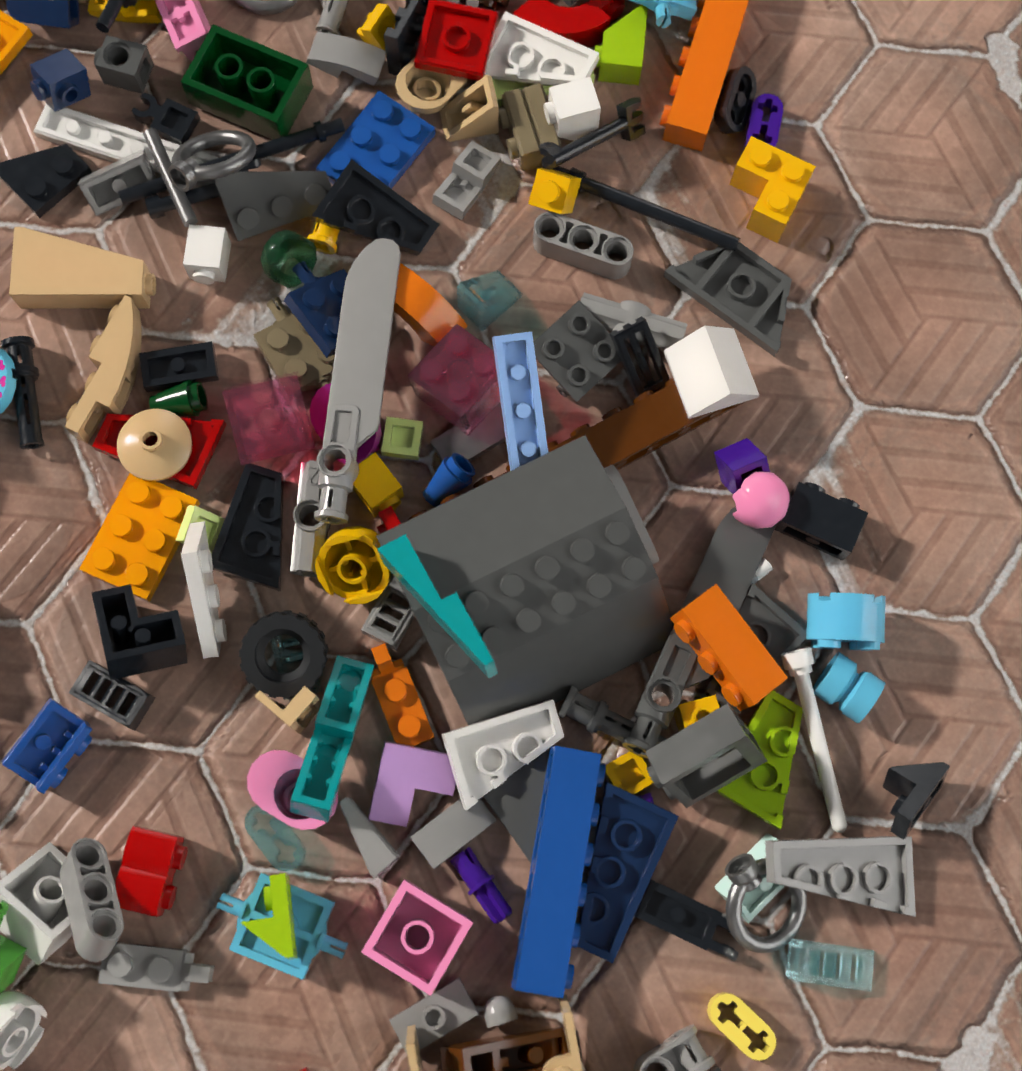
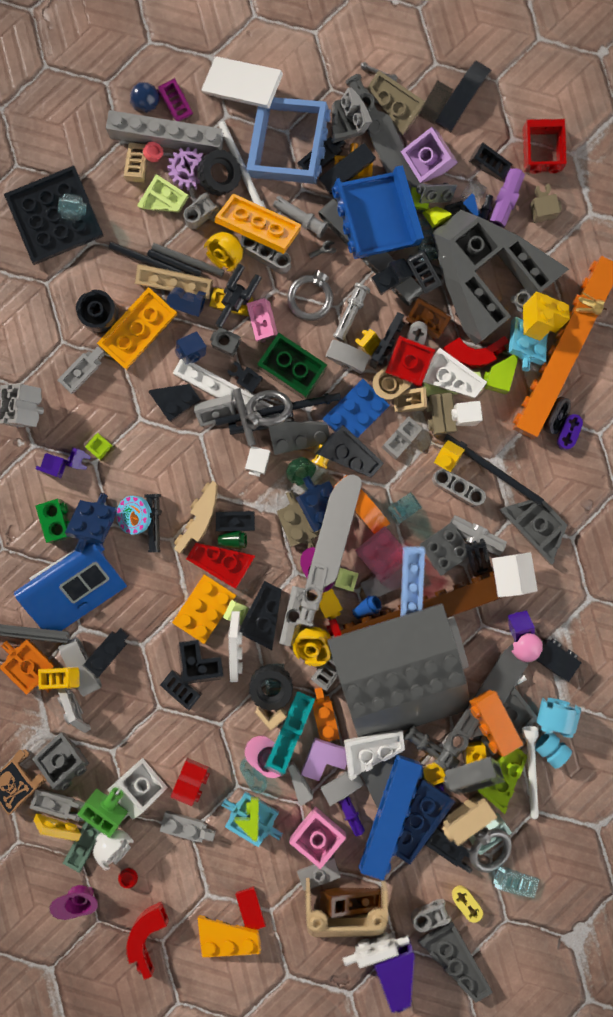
camera: 15 degrees right, 10 degrees up
blue bracket [2,697,92,794] -> none
tan slope [9,227,156,309] -> none
light grey beam [59,838,124,962] -> none
tan dish [117,409,192,481] -> none
clear pink brick [222,371,316,465] -> none
teal slope [377,534,498,678] -> none
light grey hinge [484,995,518,1028] -> none
black hinge [539,97,646,169] -> none
yellow brick [729,136,816,243] -> none
light grey wing [765,836,916,917] -> none
black slope [883,762,950,840] -> none
none -> tan window [441,792,498,845]

